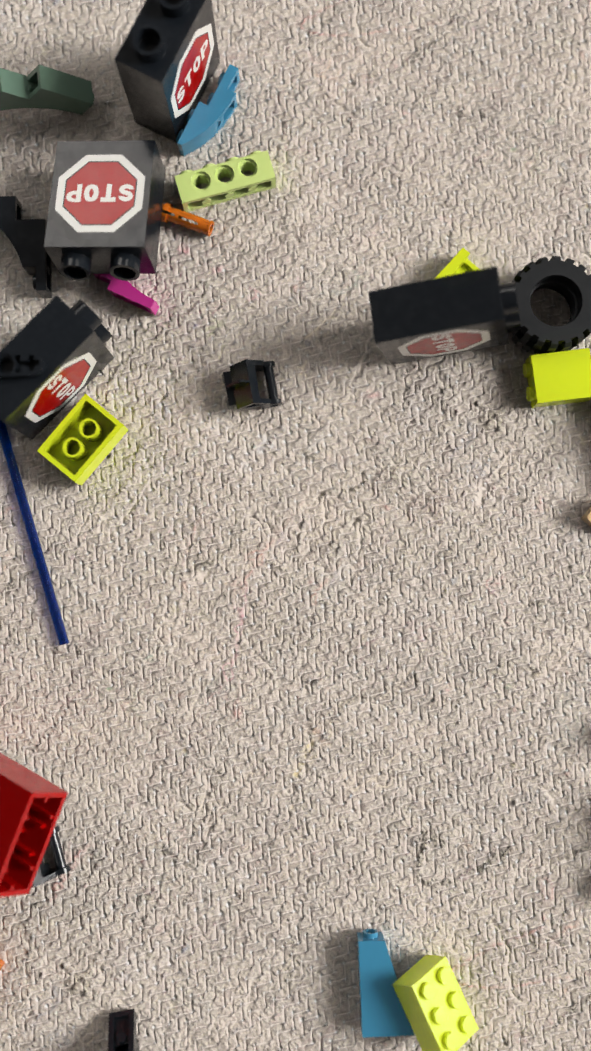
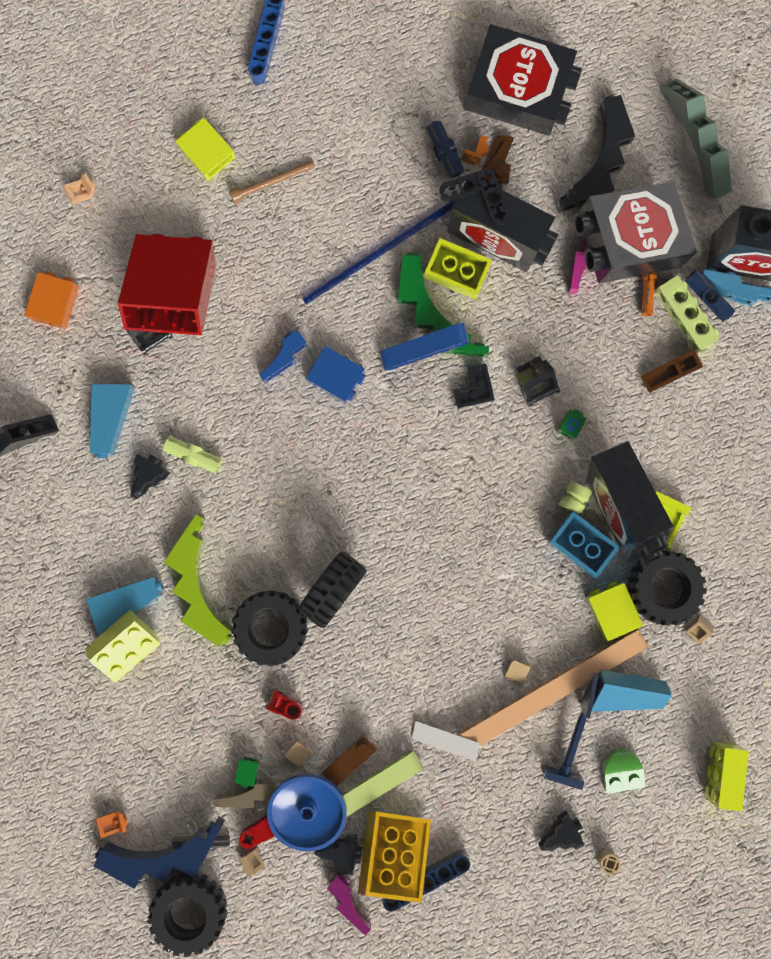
camera: 75 degrees right, 0 degrees up
none -> dark azure slope [90,384,134,458]
none -> black rock [130,454,170,499]
none -> yellowish green piece [163,436,223,474]
none -> lime arch [164,514,233,647]
none -> black tyre [231,590,308,666]
none -> blue slope [259,330,307,383]
none -> red piece [264,689,304,720]
none -> black tyre [298,551,367,628]
none -> blue brick [306,346,366,404]
none -> blue beam [379,323,469,371]
none -> green arch [398,253,489,358]
none -> black plate [453,363,495,409]
none -> dark azure brick [547,511,620,578]
none -> green brick [556,409,587,441]
none -> yellowish green wheel [558,481,592,516]
none -> reddish brown slope [641,350,705,393]
none -> dark blue piece [684,269,735,322]

